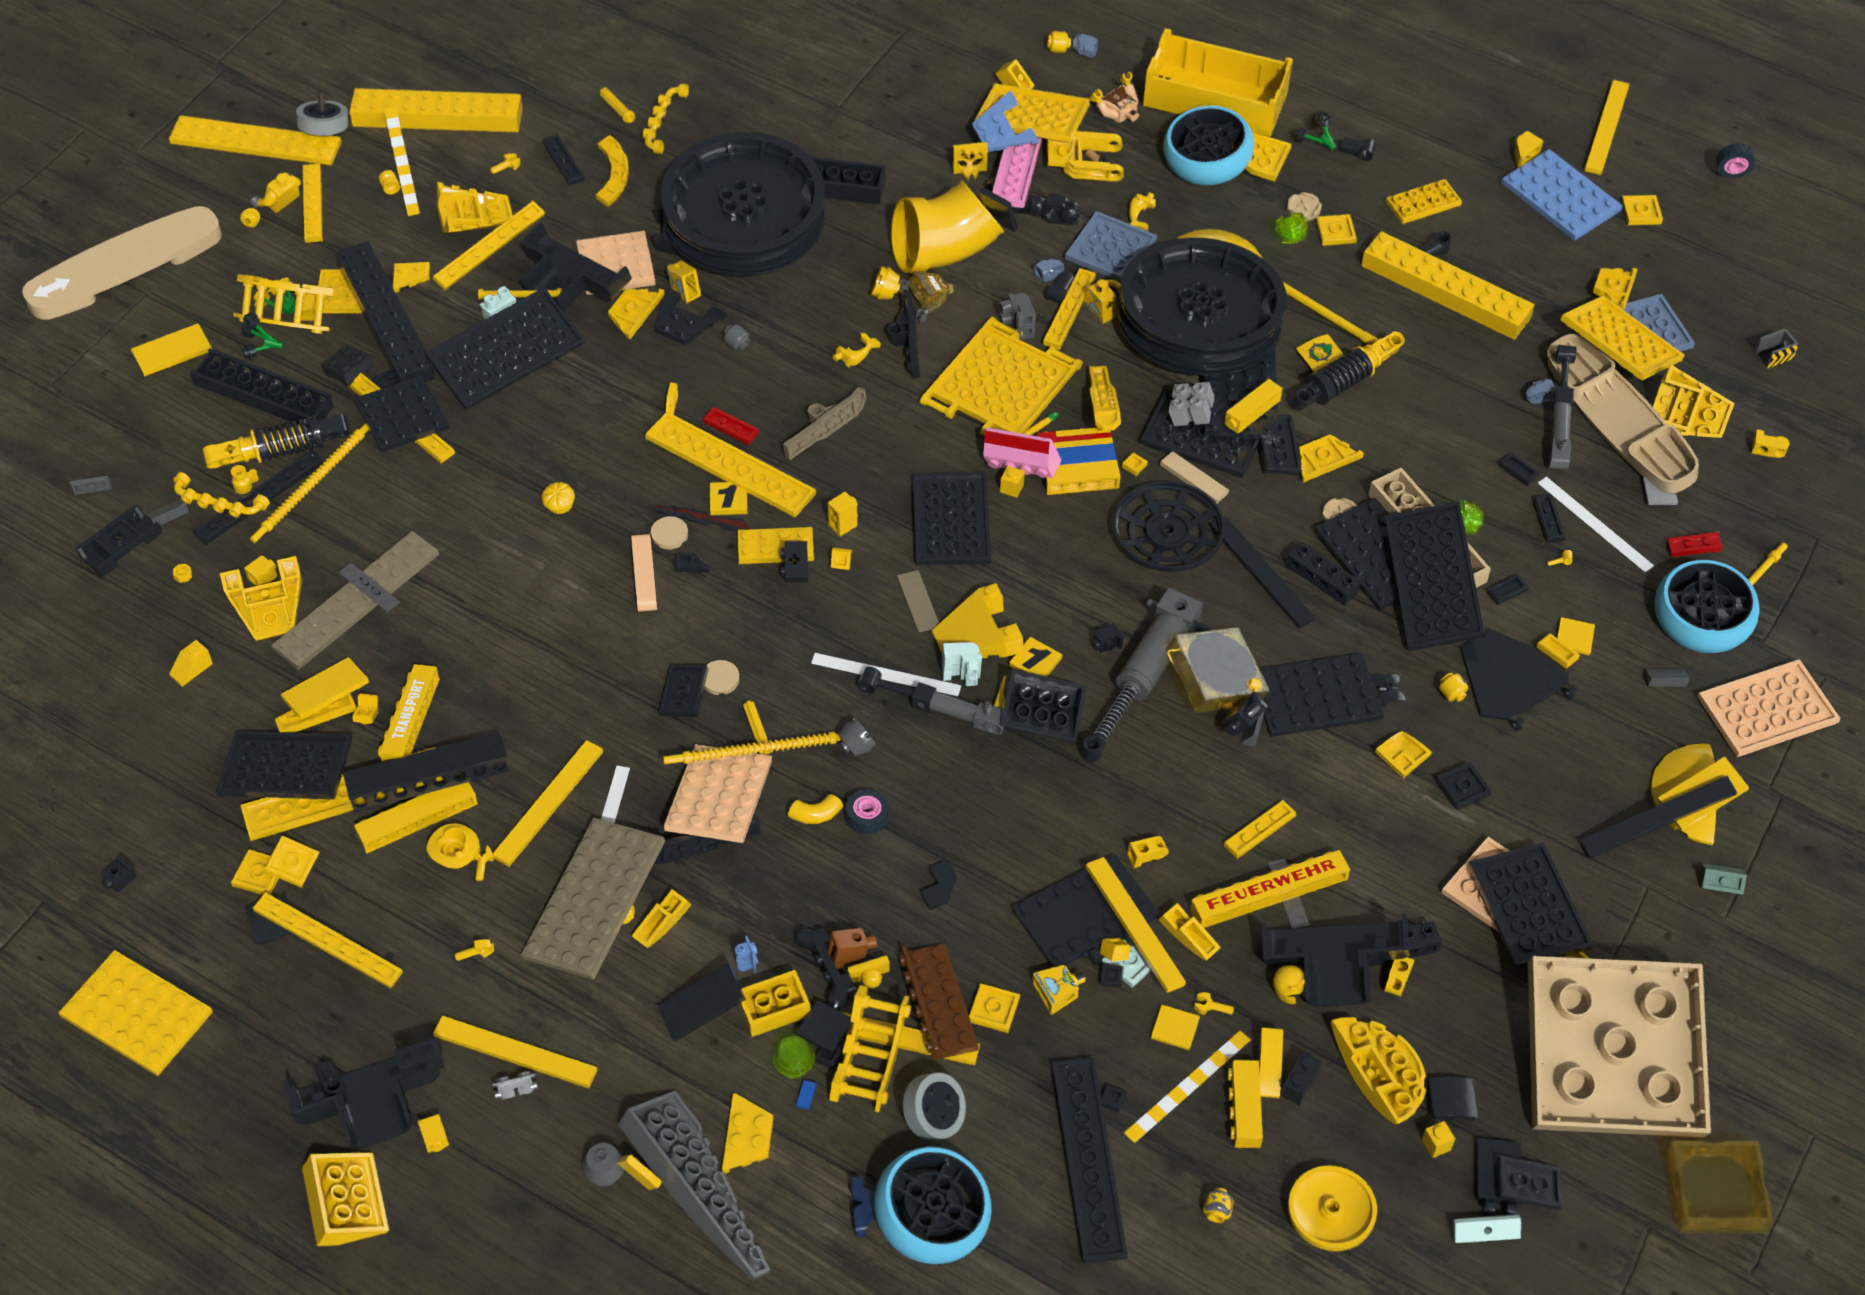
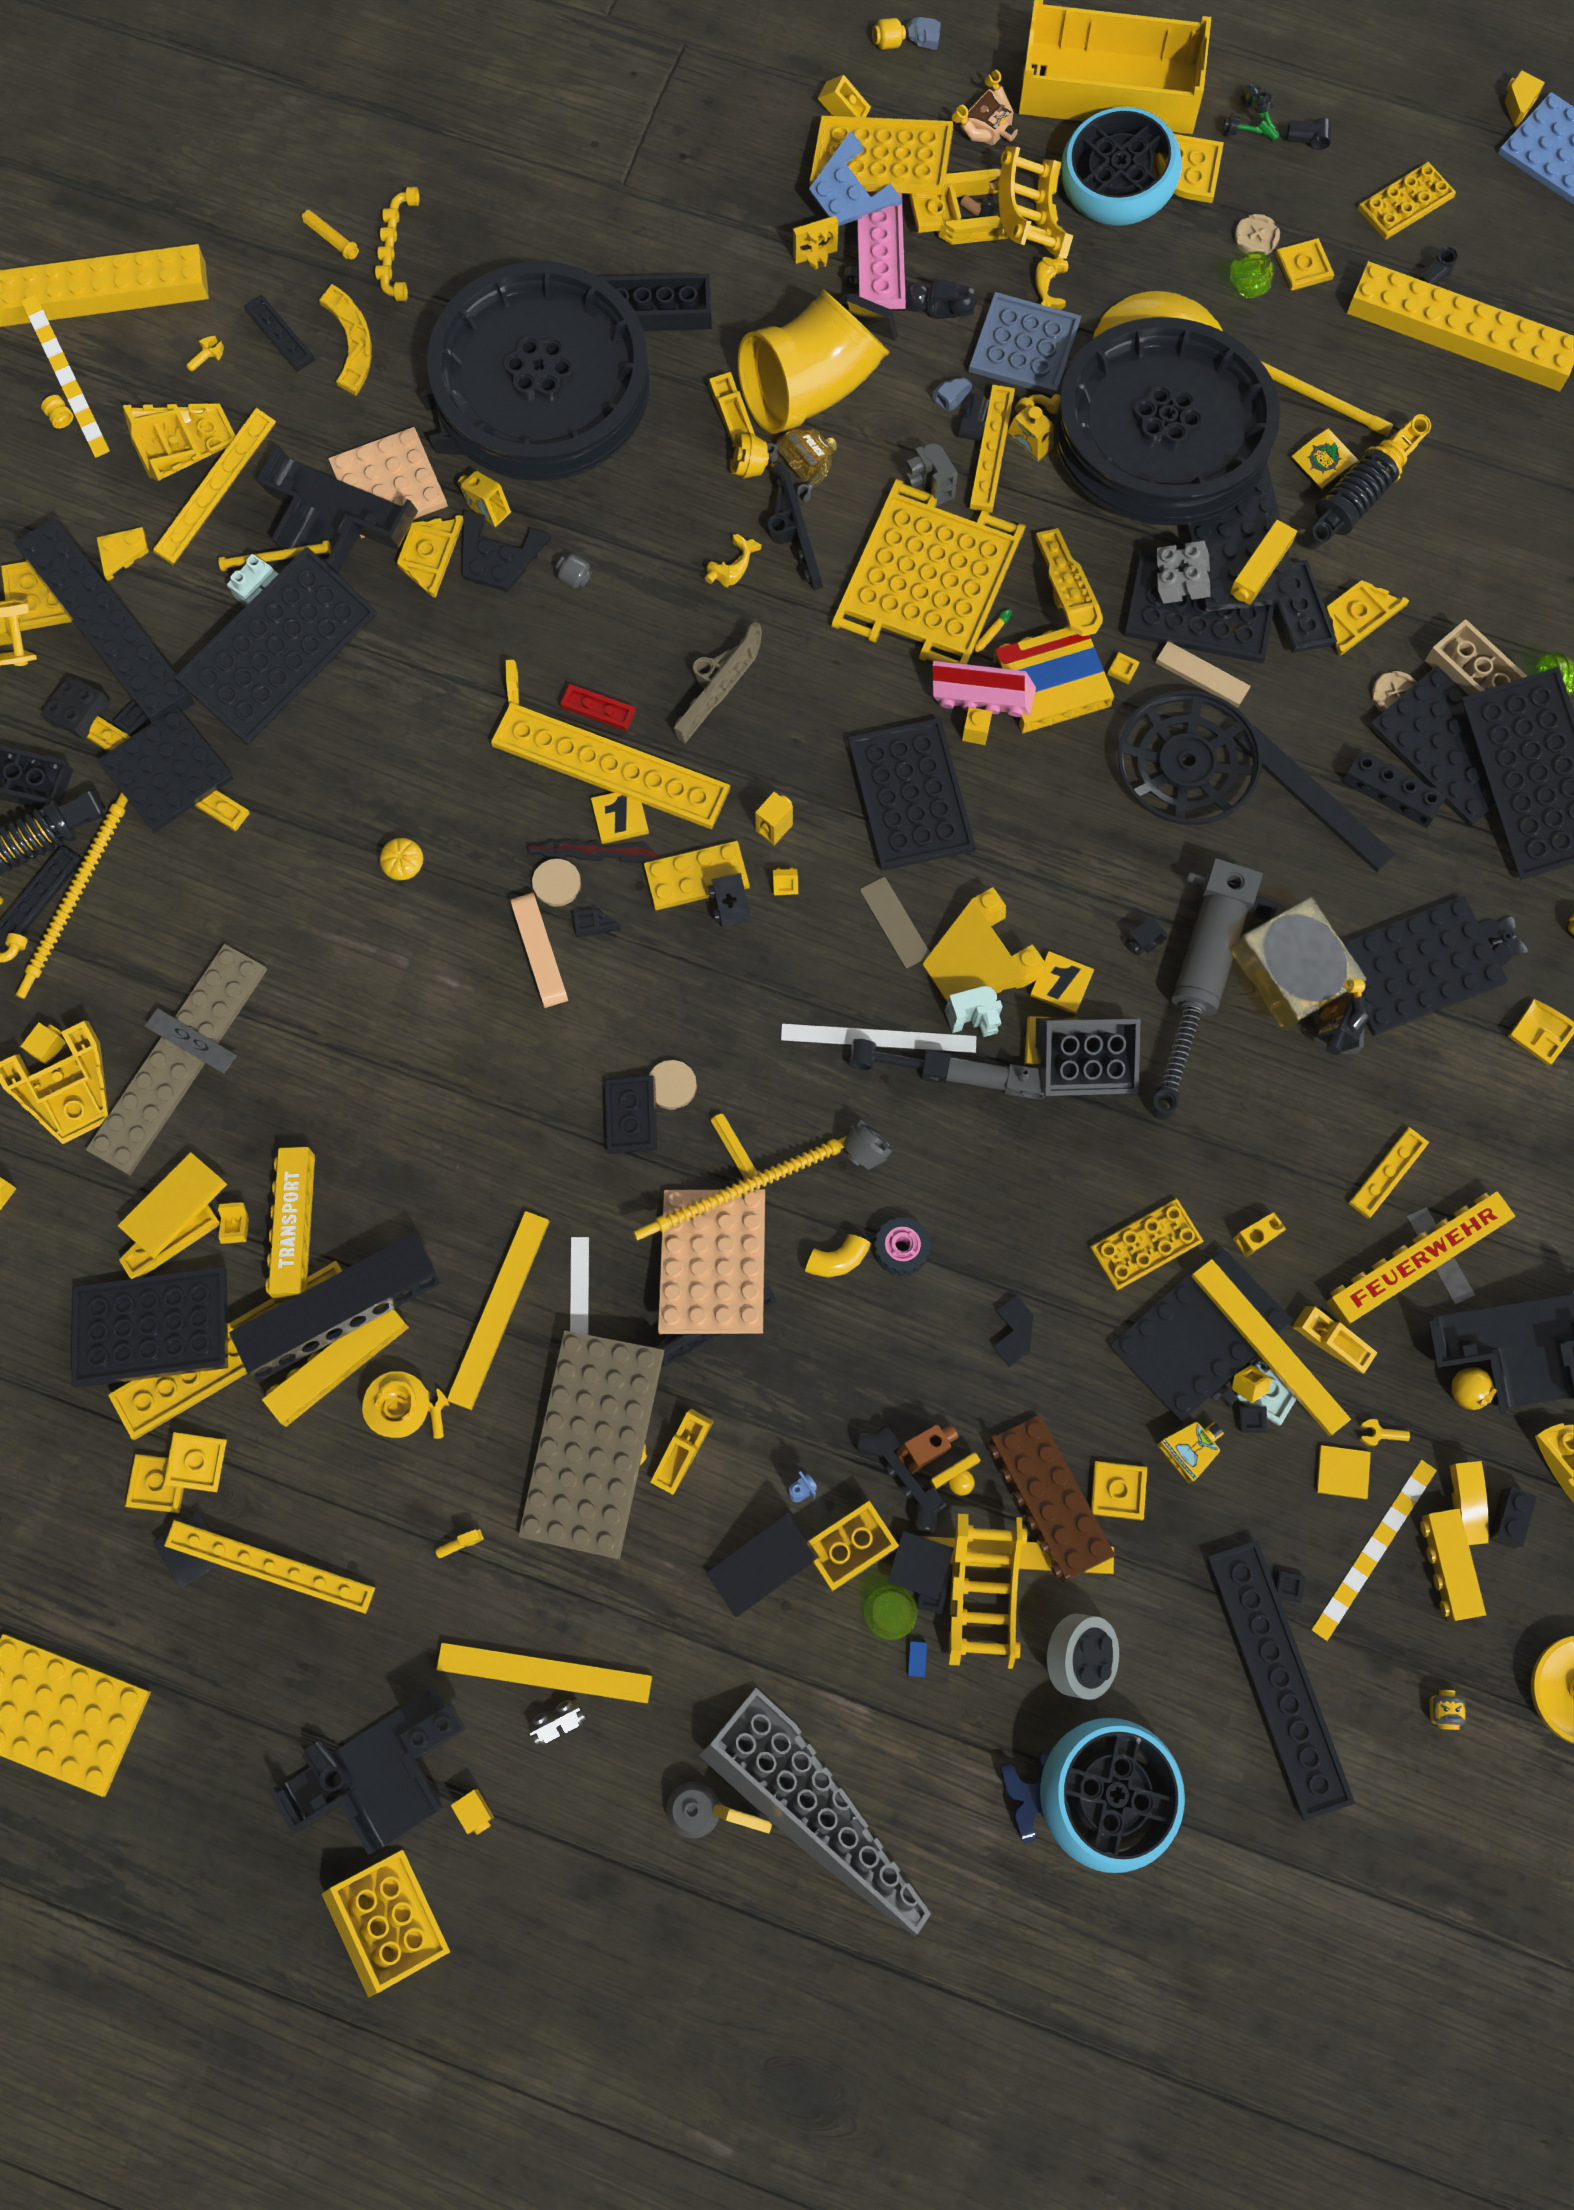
camera: 10 degrees left, 20 degrees up
yellow wing [722,1094,773,1173] -> none
none -> yellow slope [708,372,755,442]
none -> yellow fence [999,146,1073,259]
none -> yellow tile [1090,1198,1204,1291]

